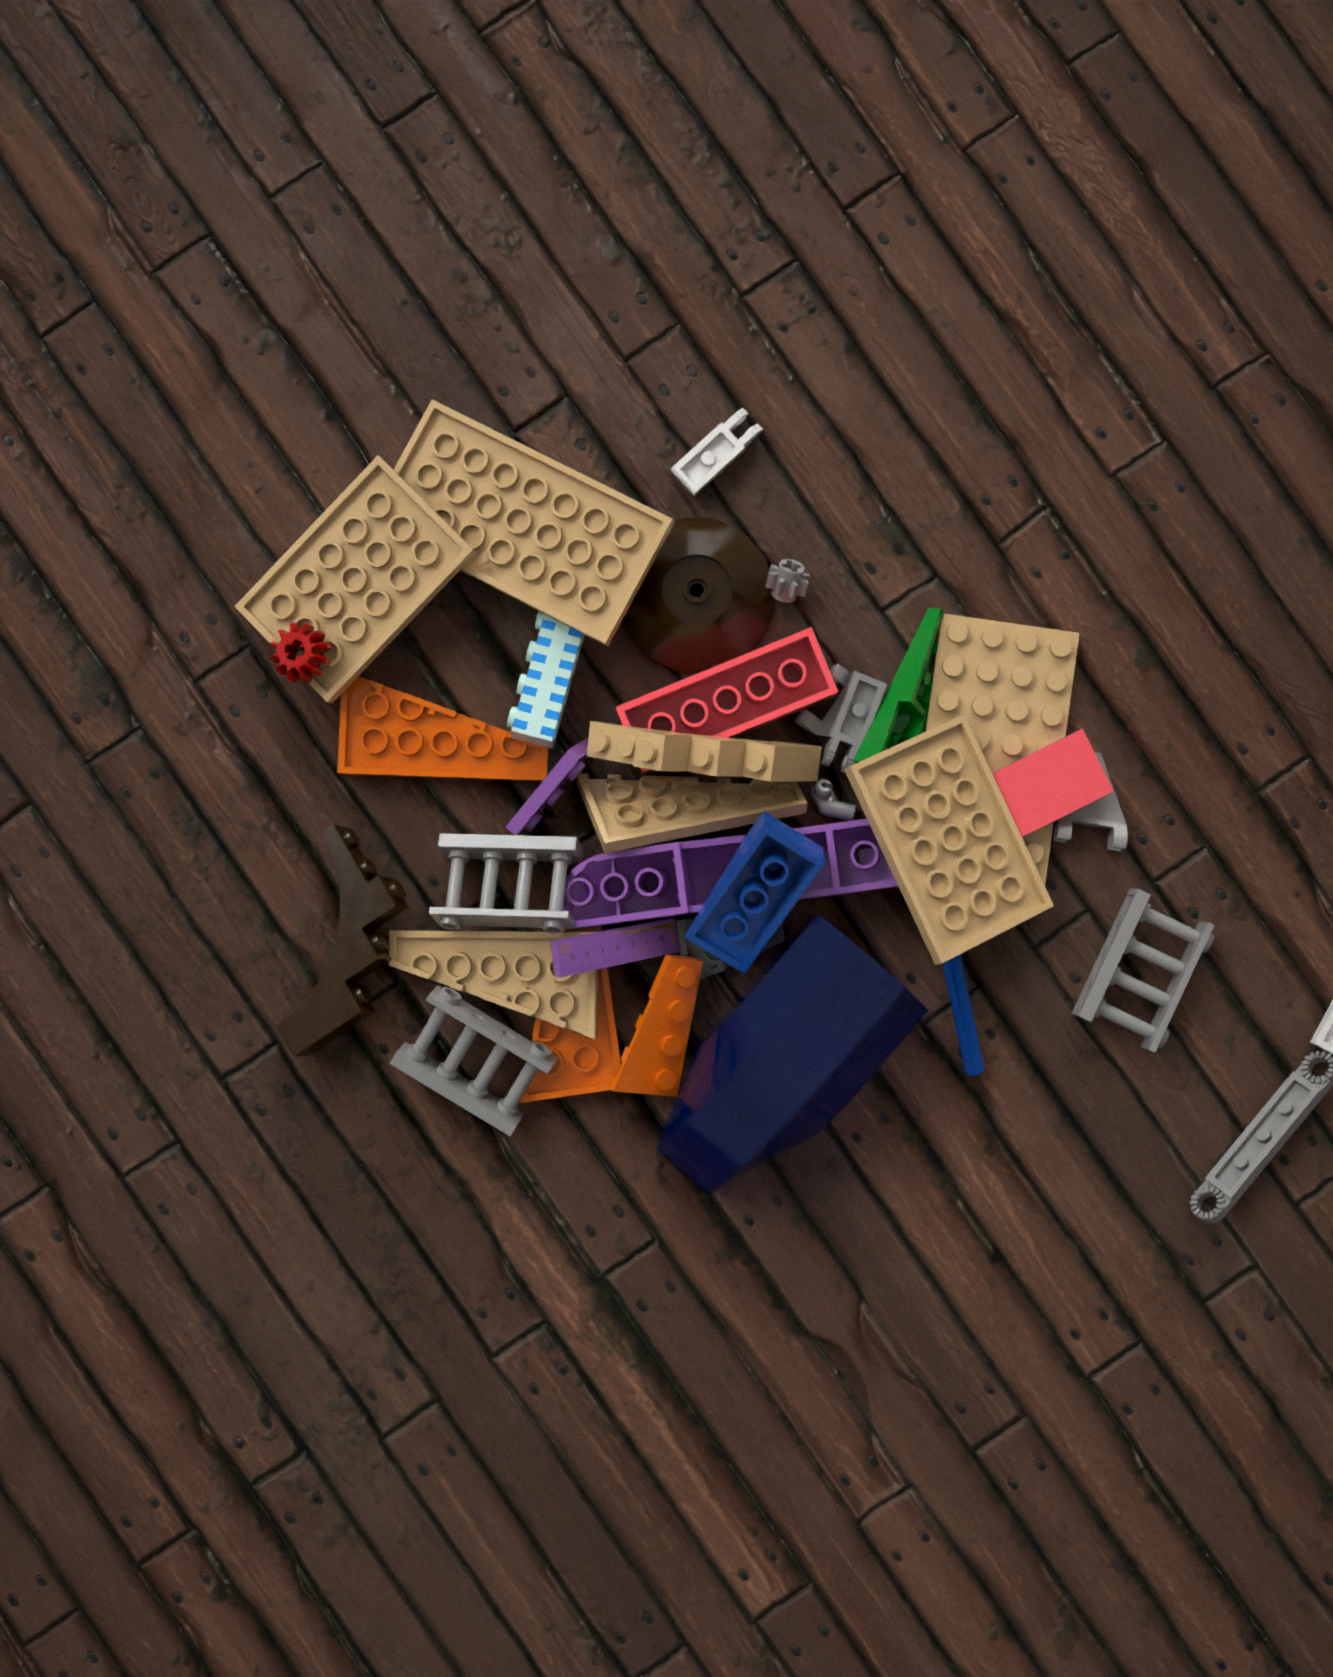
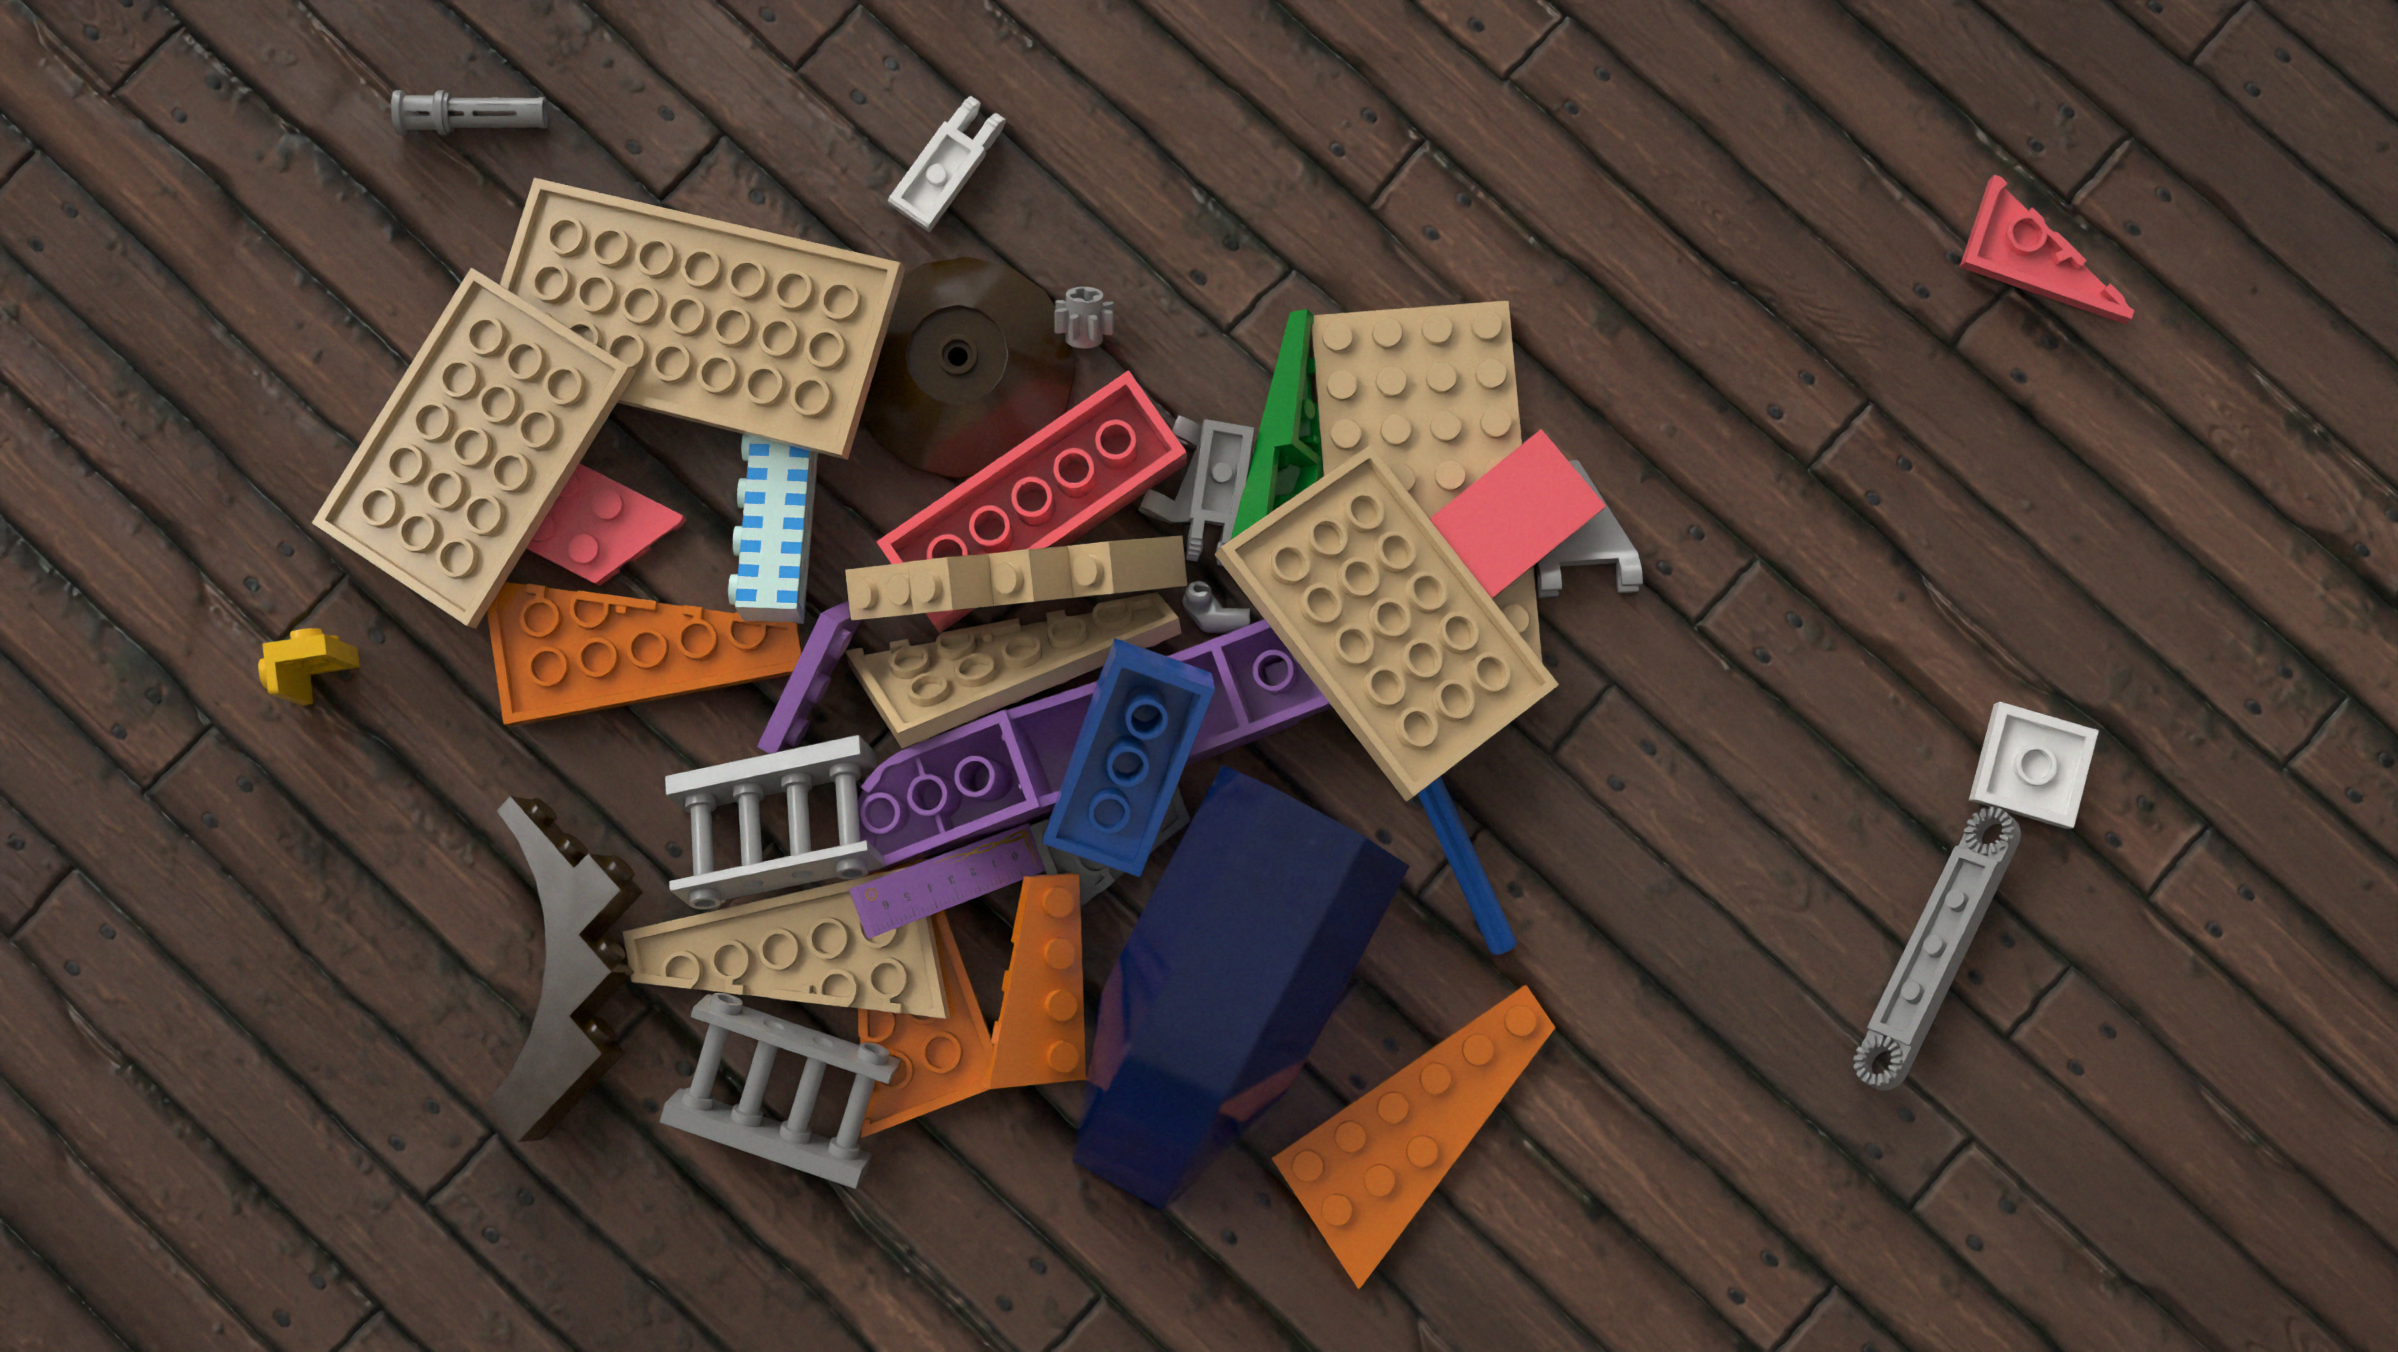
camera: 10 degrees left, 5 degrees down
red gear [269,623,332,683] -> none
light grey fence [1071,889,1215,1053] -> none
none -> yellow bracket [258,628,360,705]
none -> light grey pin [391,90,549,135]
none -> coral wing [526,463,687,586]
none -> orange wing [1271,985,1555,1289]

